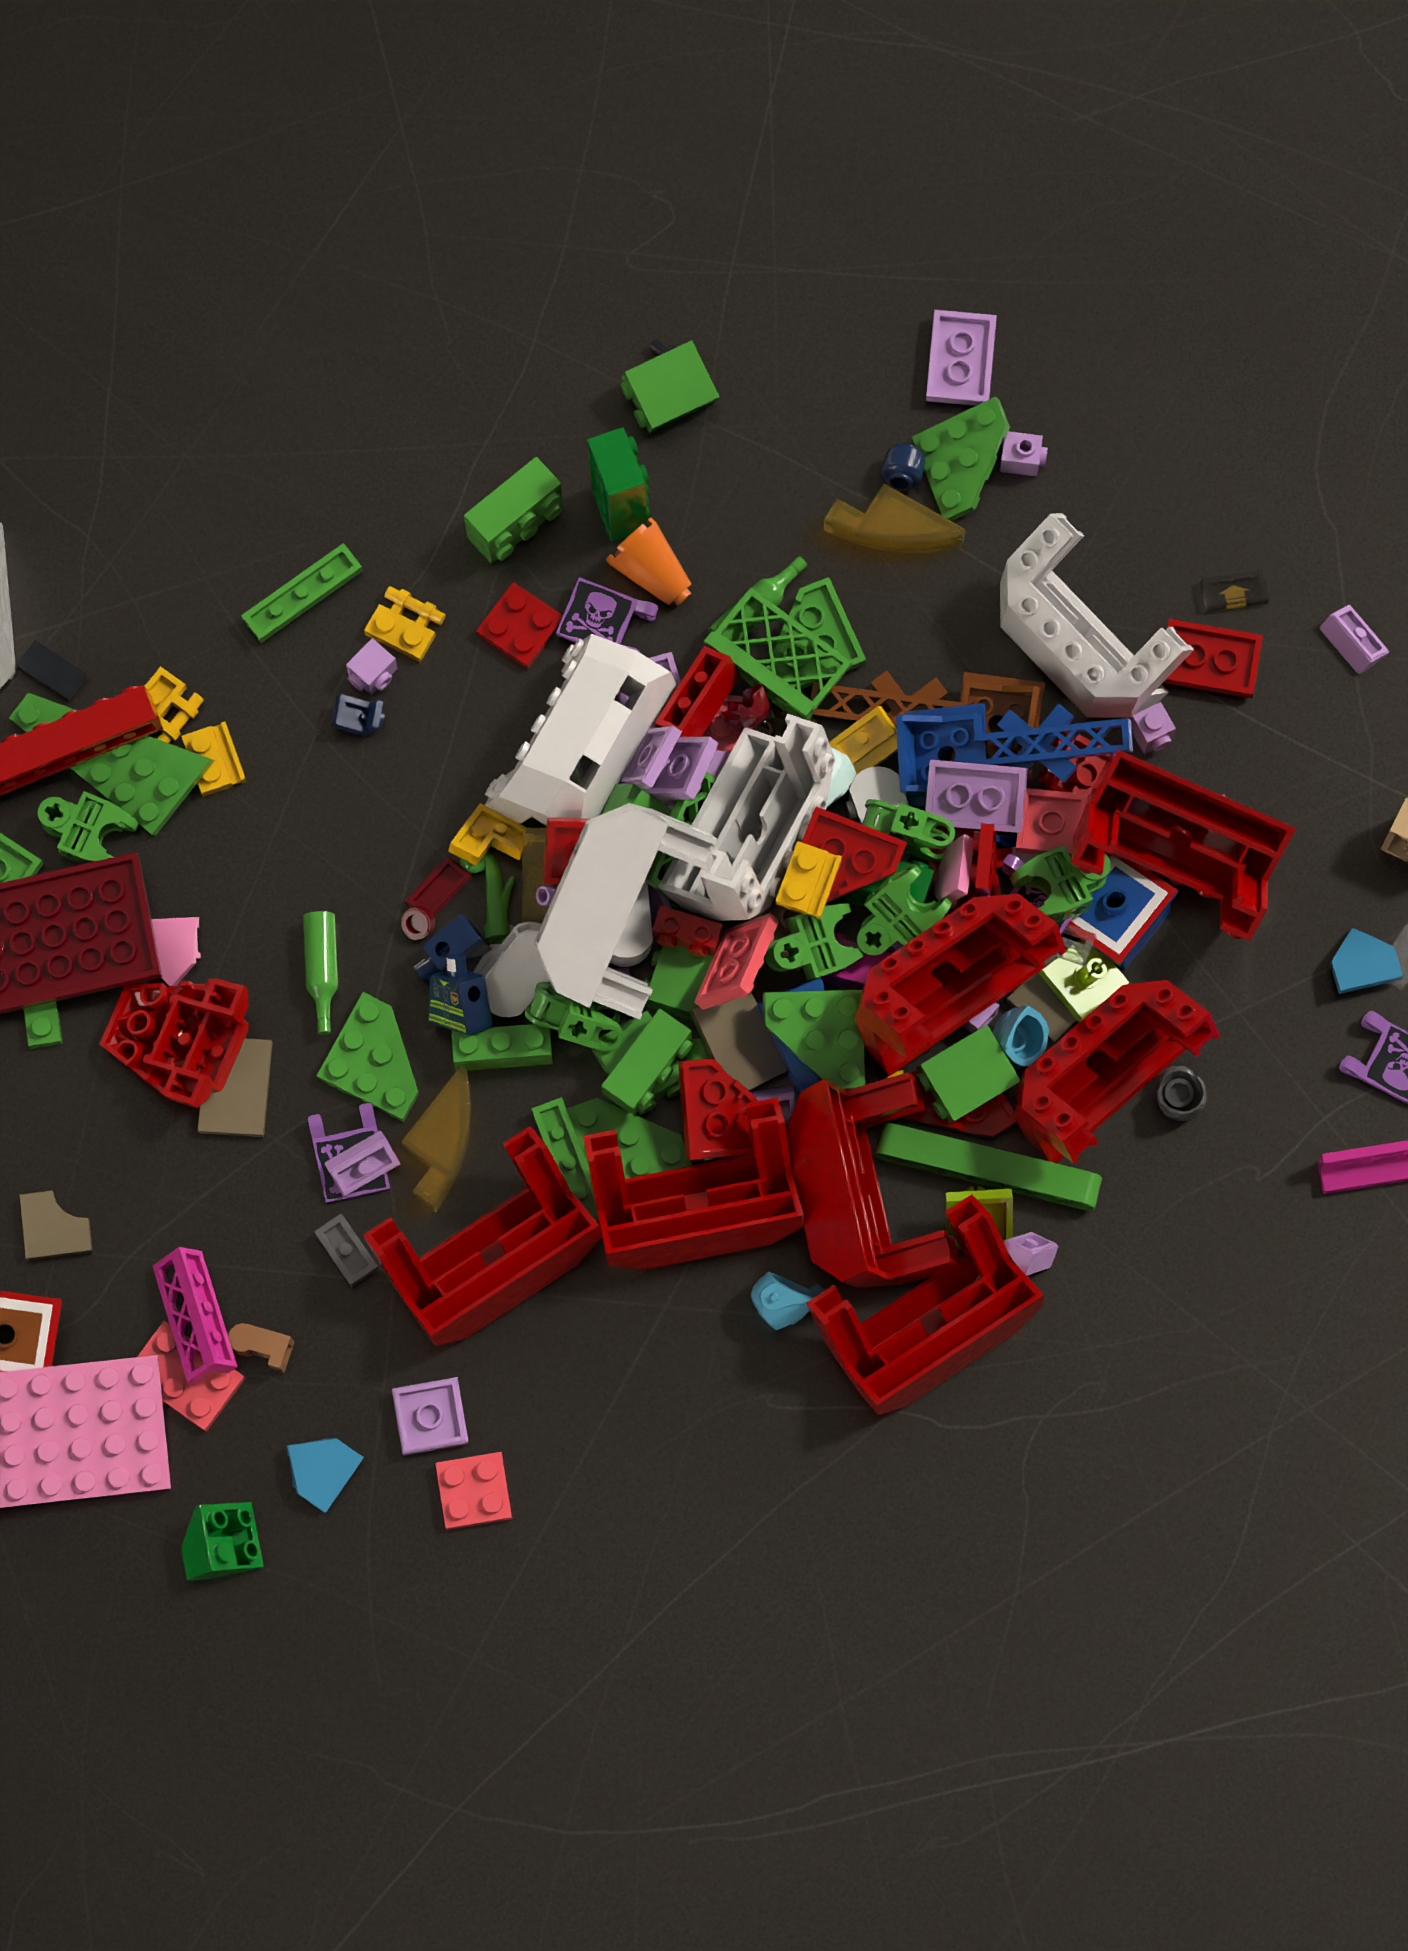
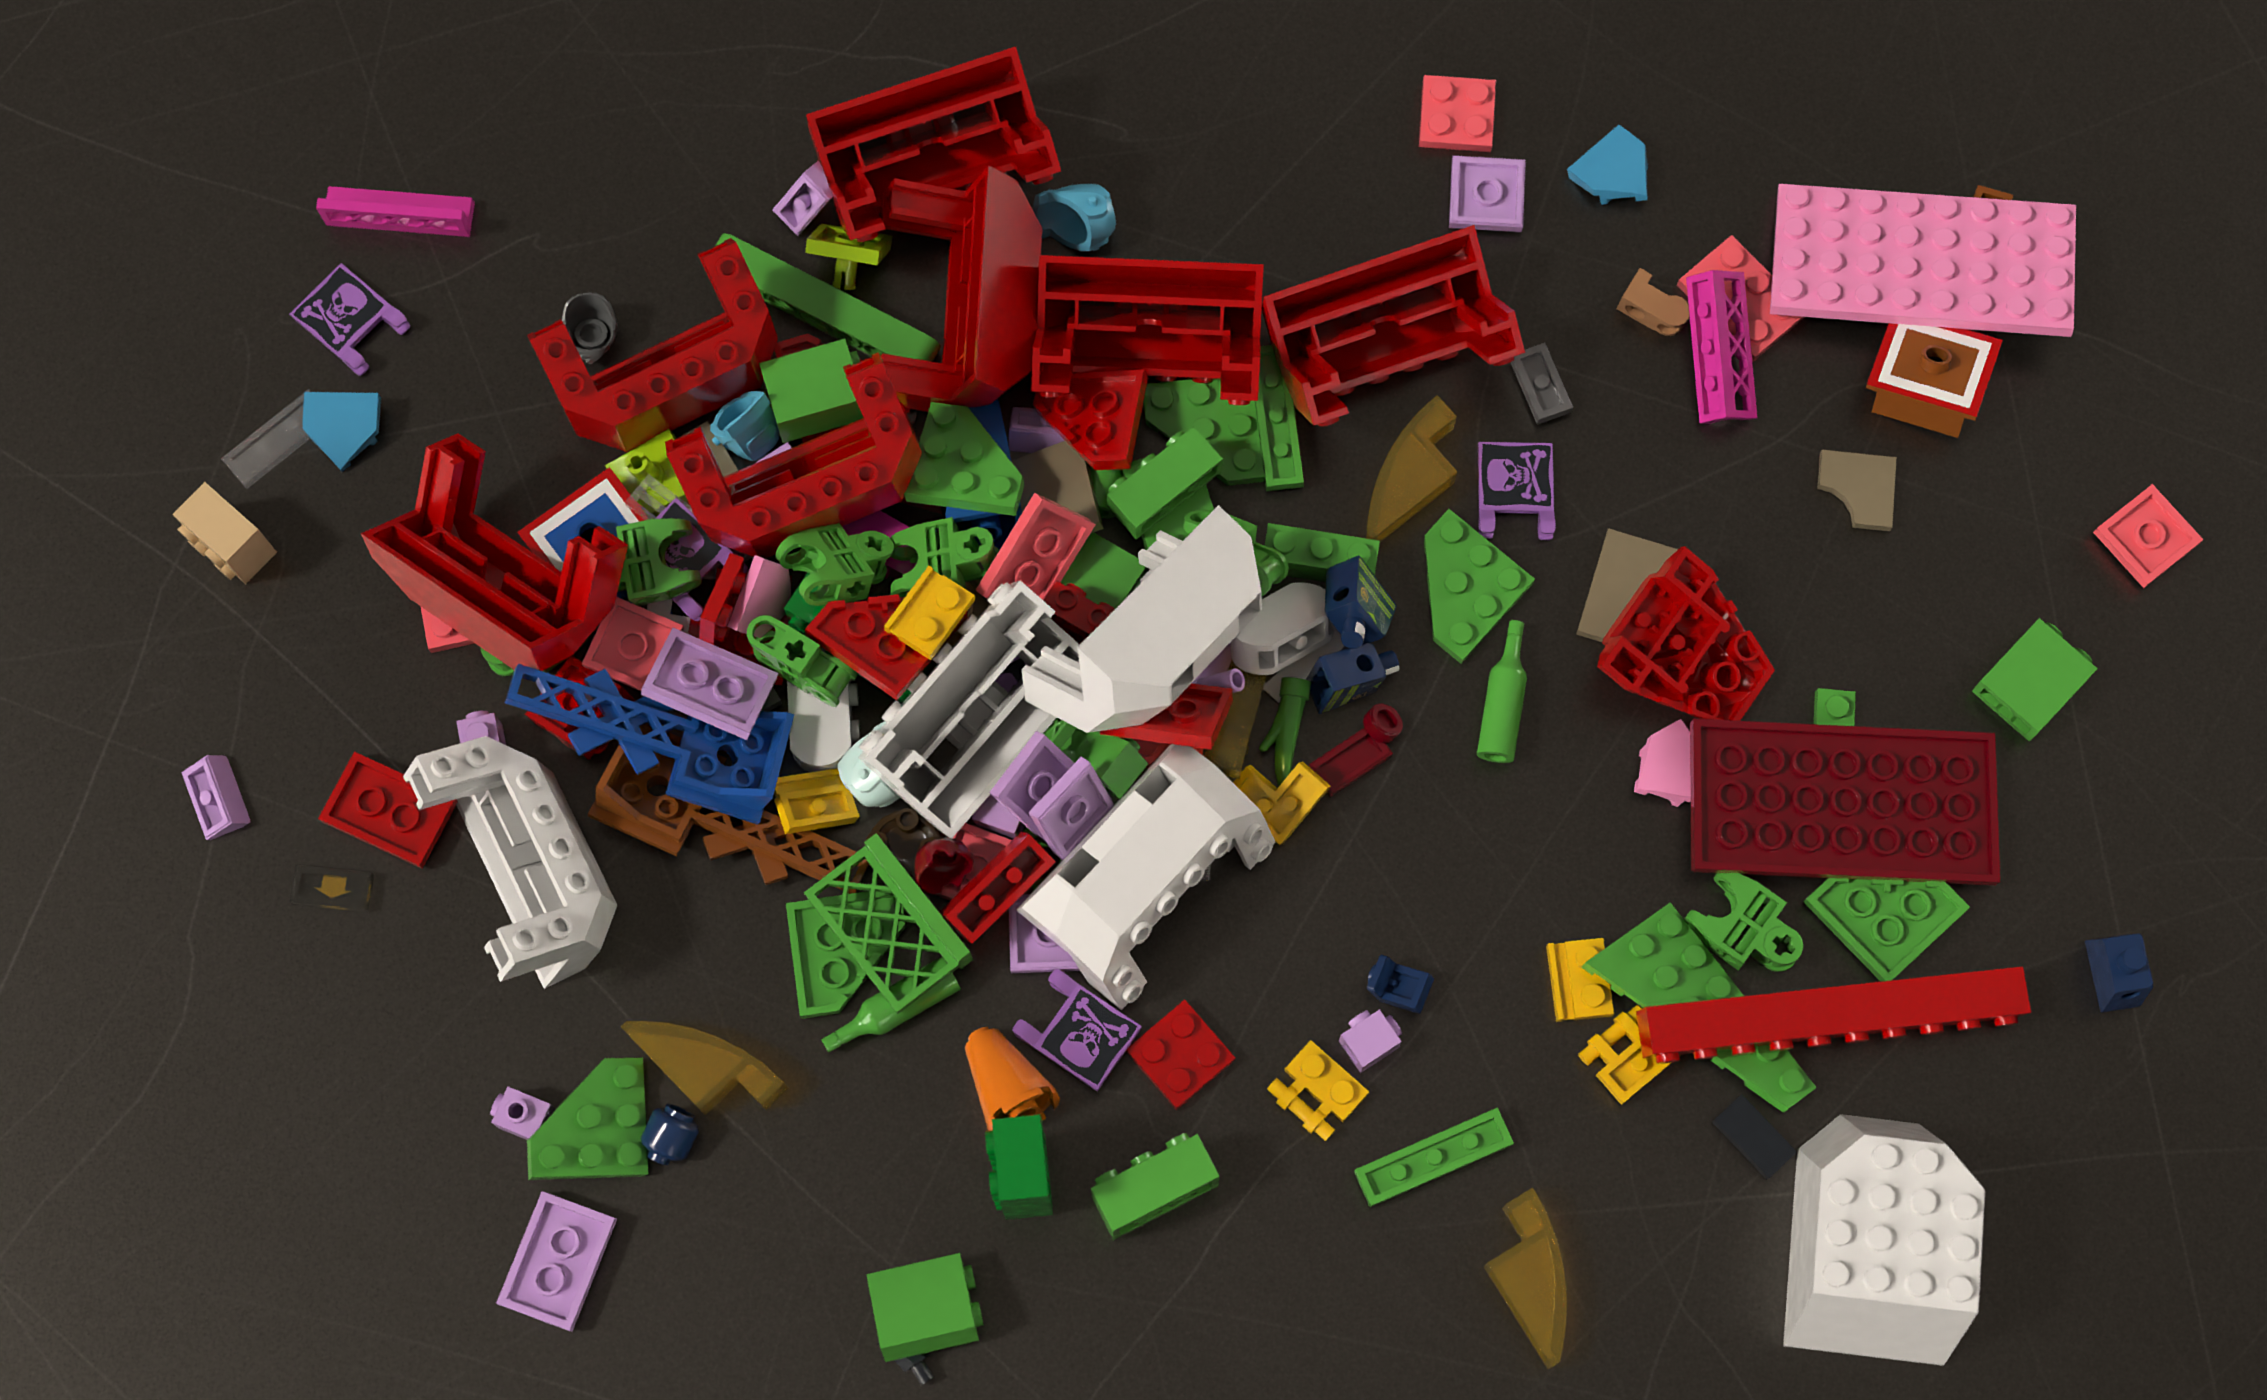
camera: 165 degrees left, 0 degrees up
green slope [181,1502,264,1581] -> none
lavender slope [325,1131,400,1197] -> none
none -> clear yellow slope [1484,1188,1567,1370]

